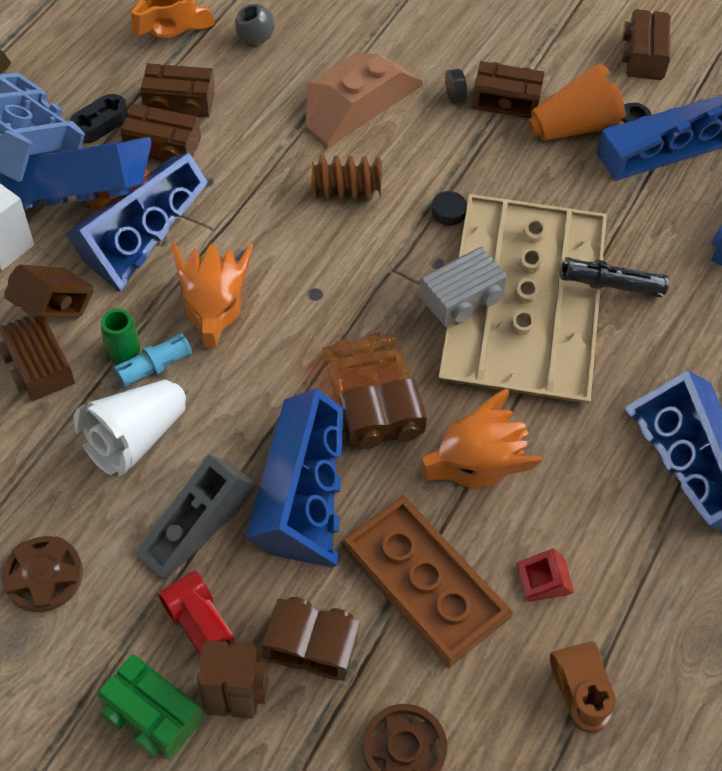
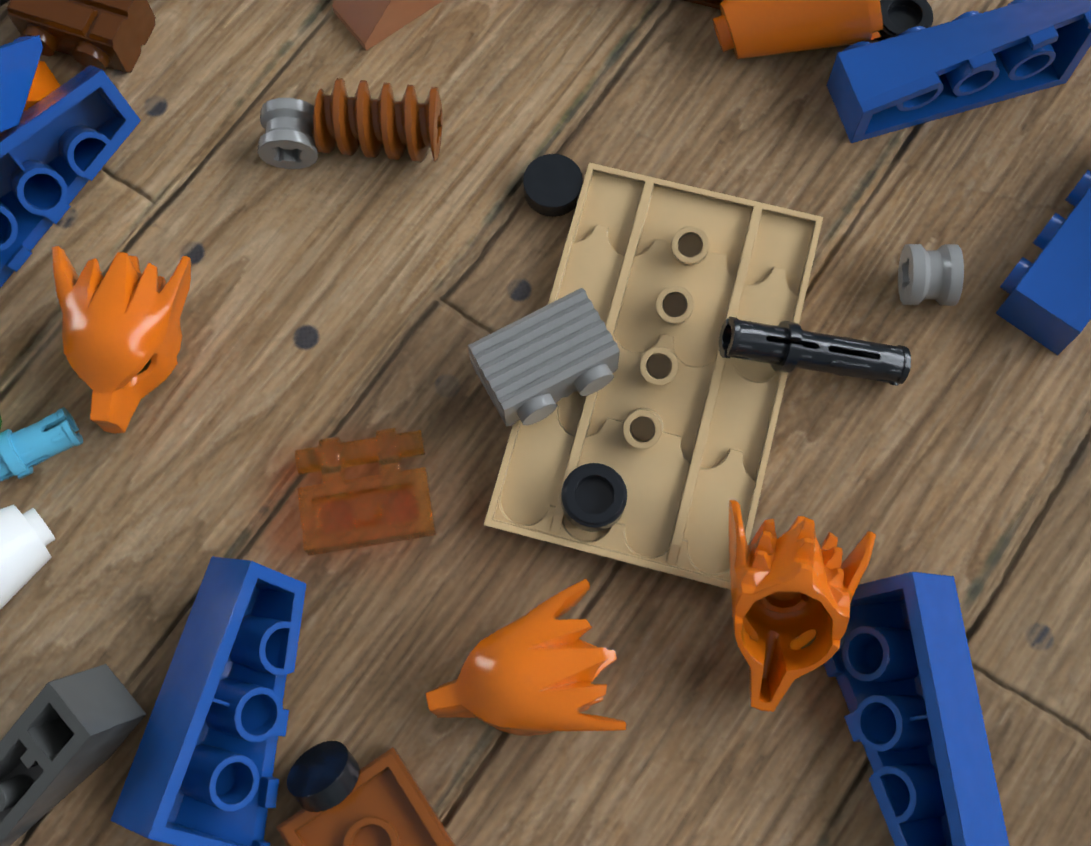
camera: 10 degrees right, 15 degrees up
reddish brown brick [339,379,427,449] -> none
none -> light grey wheel [258,98,318,169]
none -> black tile [287,741,360,812]
none -> black tile [561,463,627,532]
none -> orange piece [729,500,876,712]
none -> light grey wheel [898,244,964,306]

